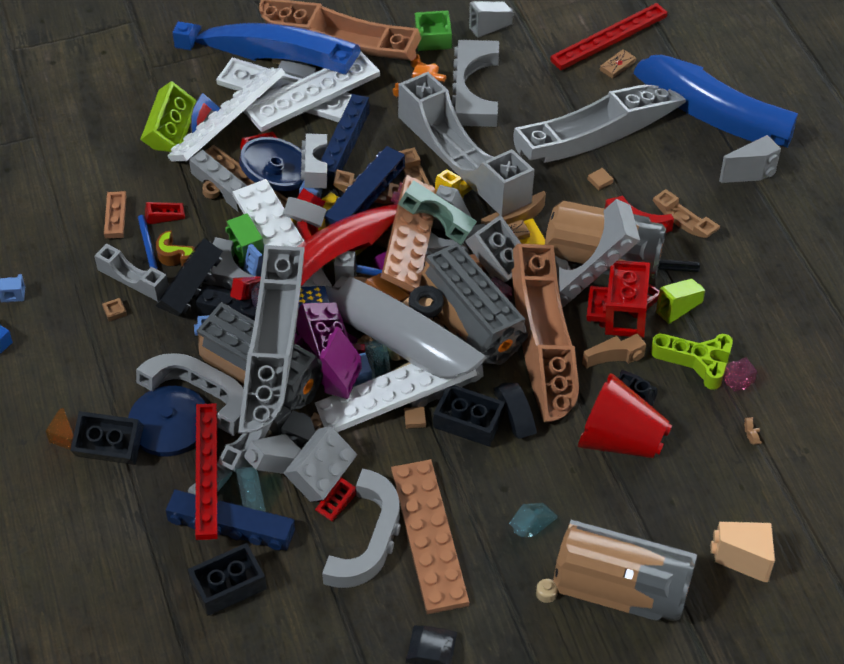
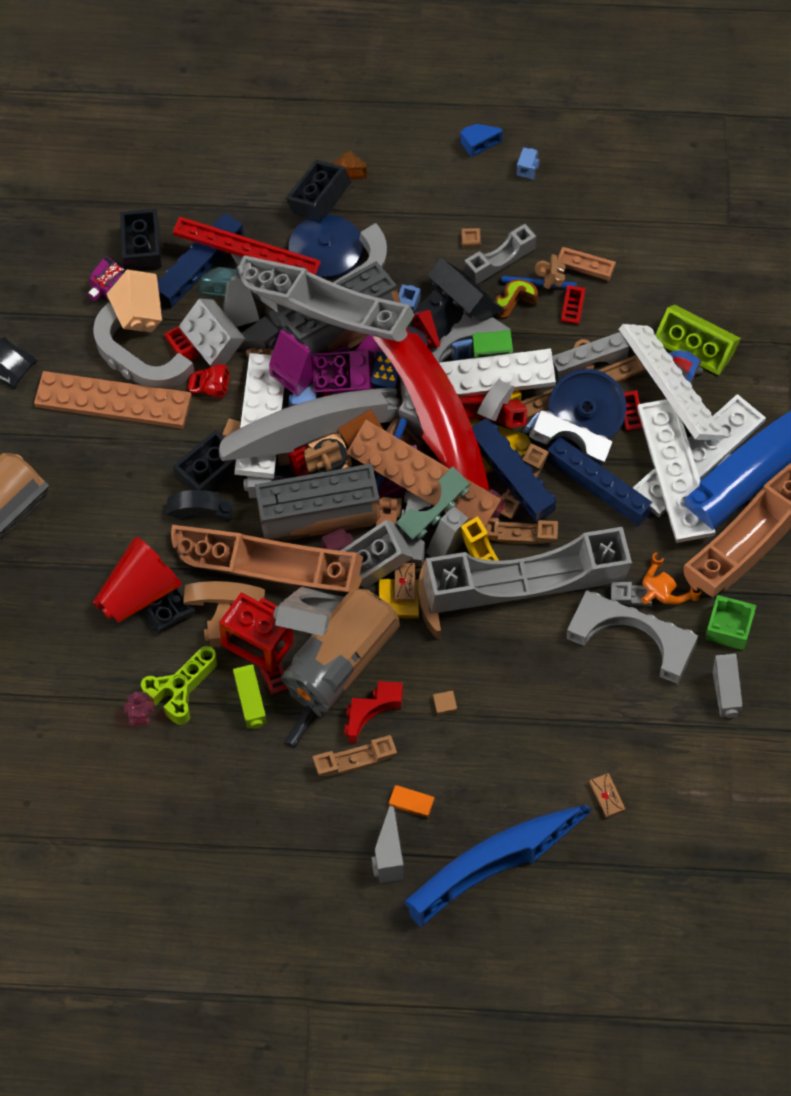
camera: 115 degrees right, 10 degrees up
clear light blue slope [509,503,558,537] -> none
light grey slope [514,85,686,163] -> none
red plate [550,3,668,71] -> none
medium nougat piece [744,417,762,445] -> none
none -> torso [87,256,126,301]
none -> light nougat slope [107,270,162,332]
none -> medium nougat slope [184,581,265,606]
none -> red piece [187,364,230,399]
none -> medium nougat hips [304,440,342,472]
none -> orange tile [389,785,435,818]
none -> medium nougat hips [535,254,565,289]

